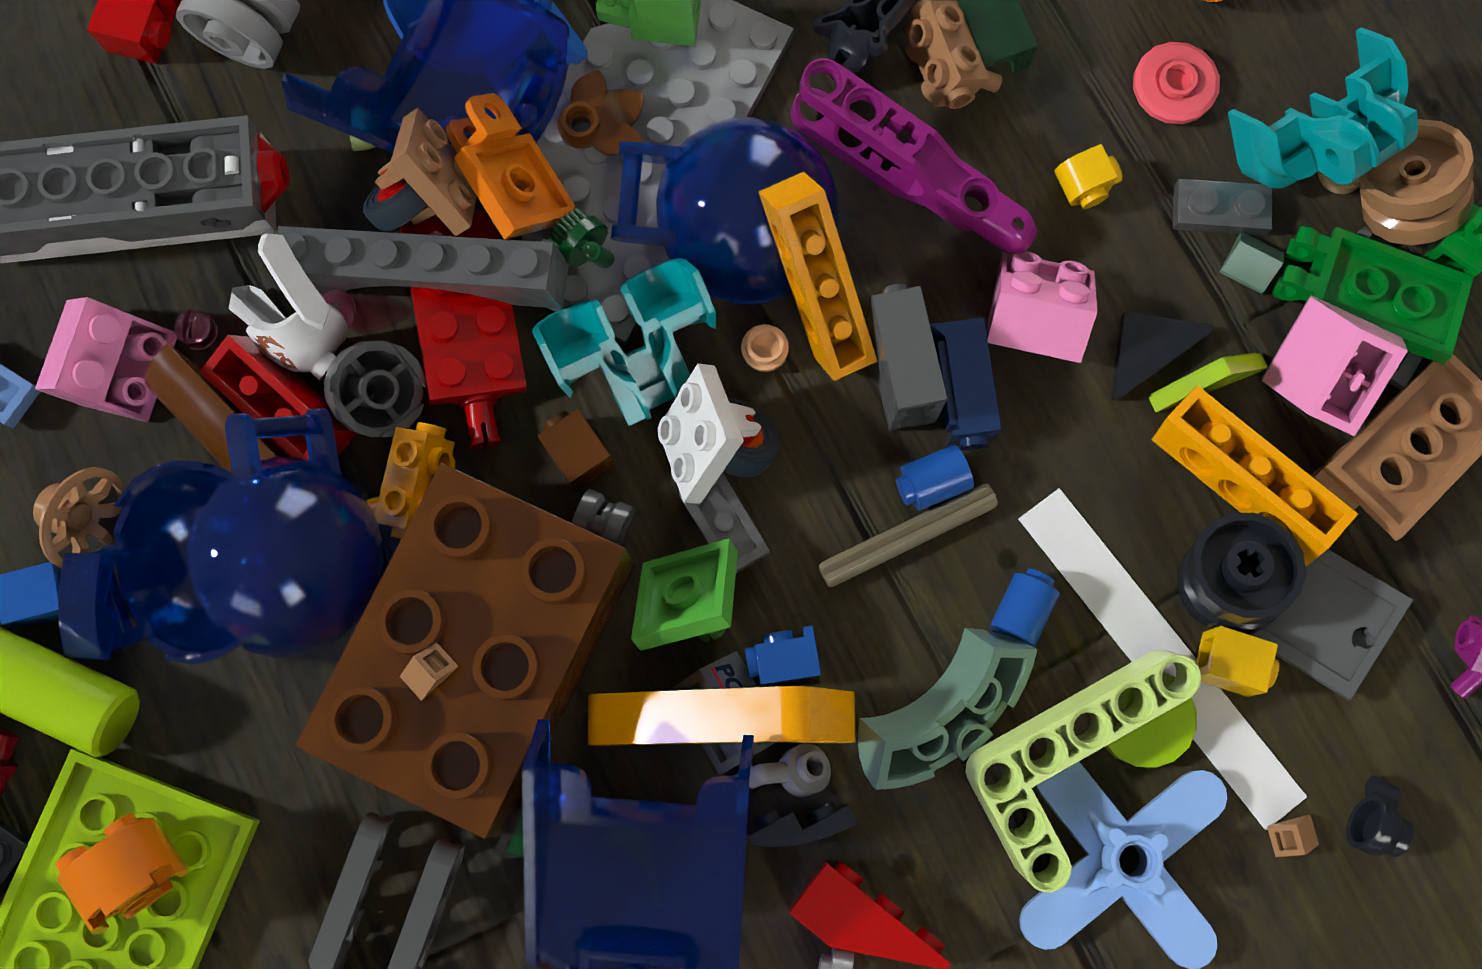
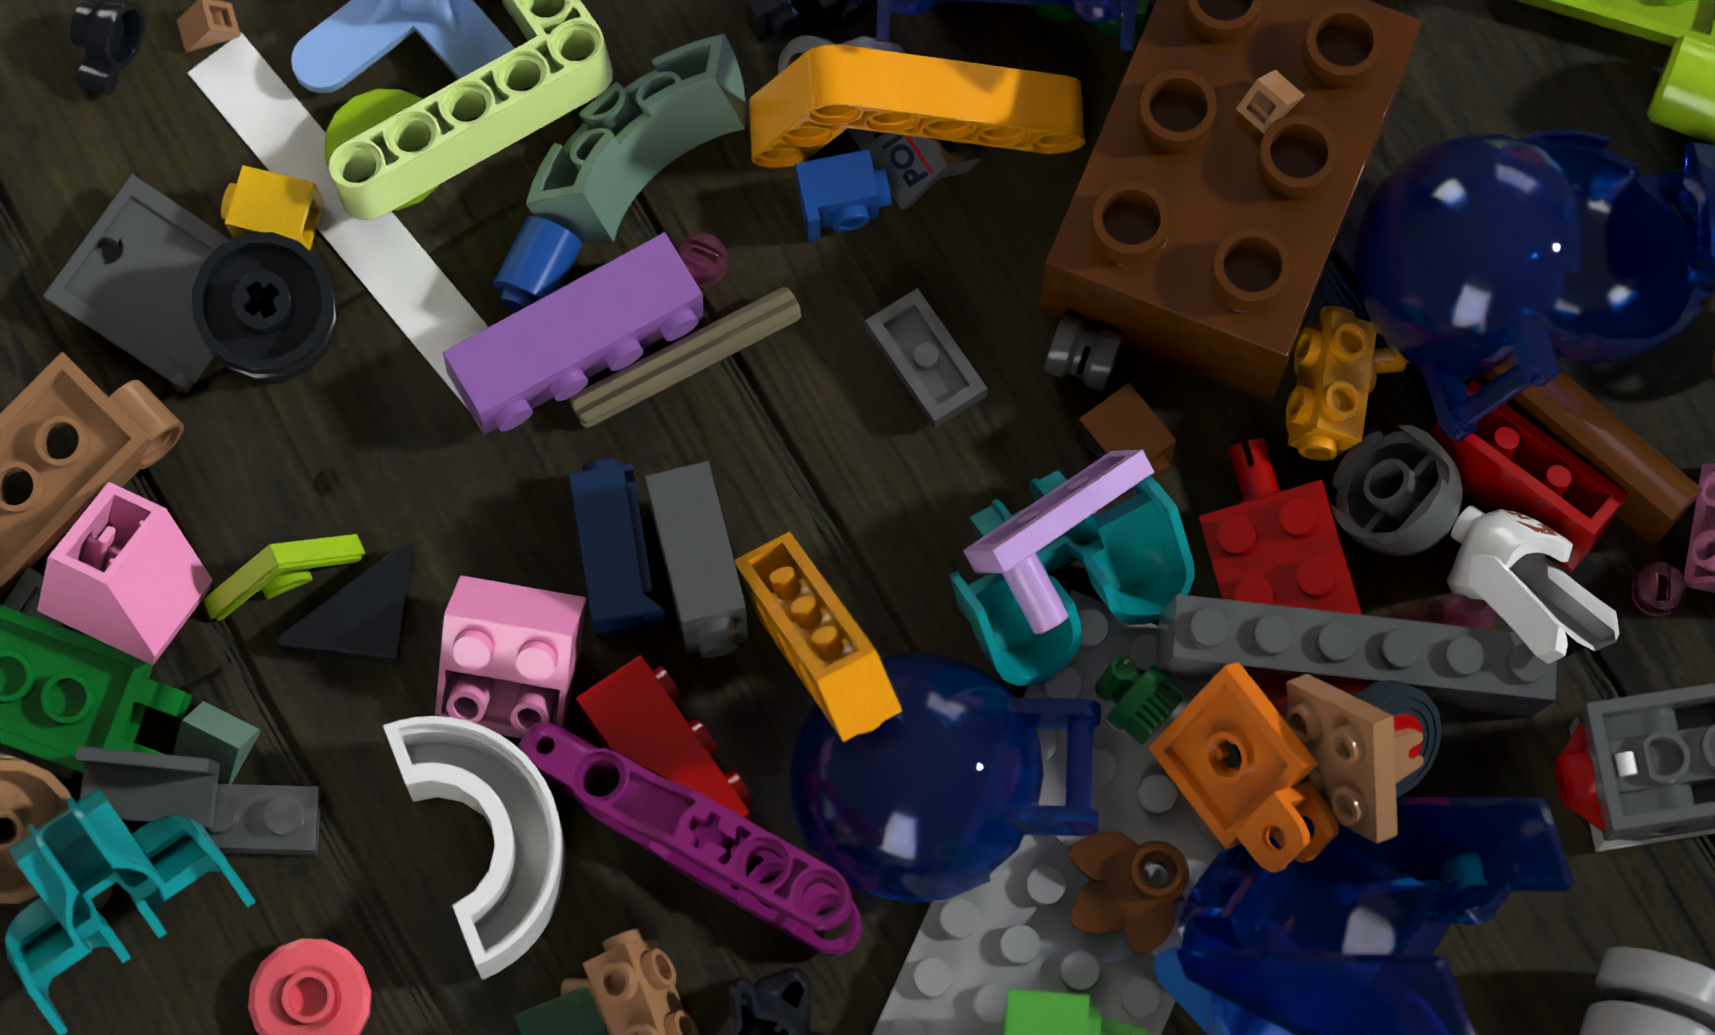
camera: 175 degrees right, 5 degrees down
bright green tile [631,538,738,651] -> none
white plate [657,364,780,504] -> none
light nougat plate [741,324,789,372] -> none
blue brick [895,444,974,511] -> none
yellow plate [1054,144,1122,209] -> none
light orange brick [1151,385,1358,567] -> none
none -> dark grey panel [76,746,220,828]
none -> white brick [383,716,566,980]
none -> medium lavender brick [443,232,703,435]
none -> red slope [576,655,754,822]
none -> clear pink hinge [678,232,728,286]
none -> lavender piece [963,449,1154,634]

